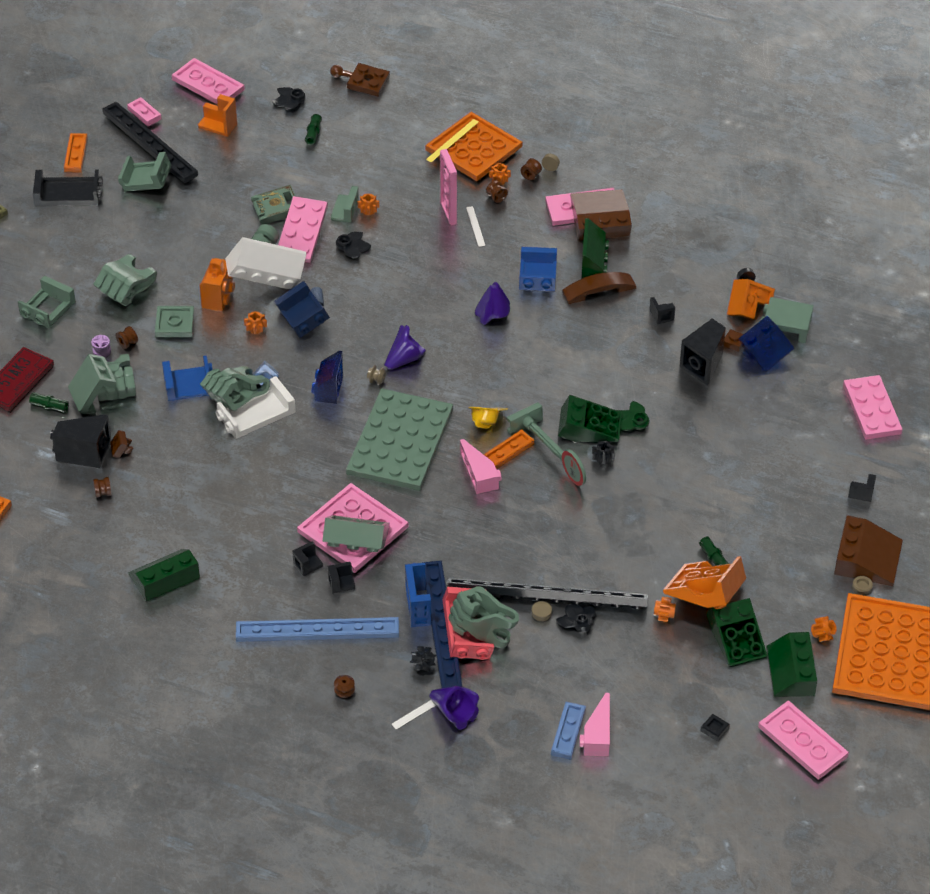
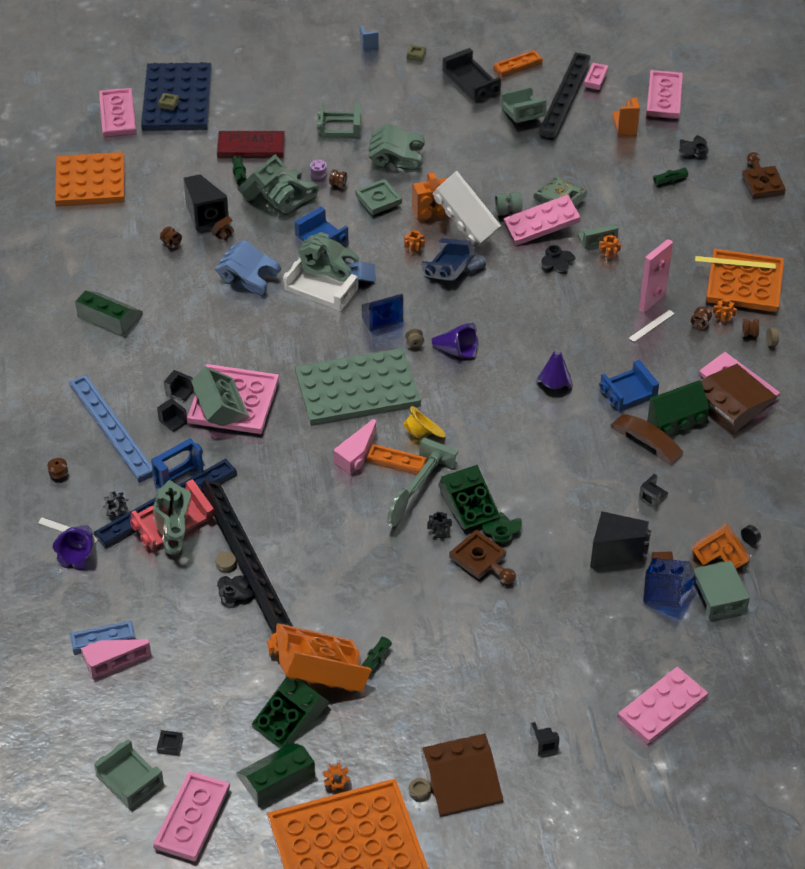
camera: 60 degrees right, 0 degrees up
none -> sand green panel [94,739,164,809]
none -> medium blue piece [215,240,281,295]
none -> reddish brown plate [449,530,516,584]

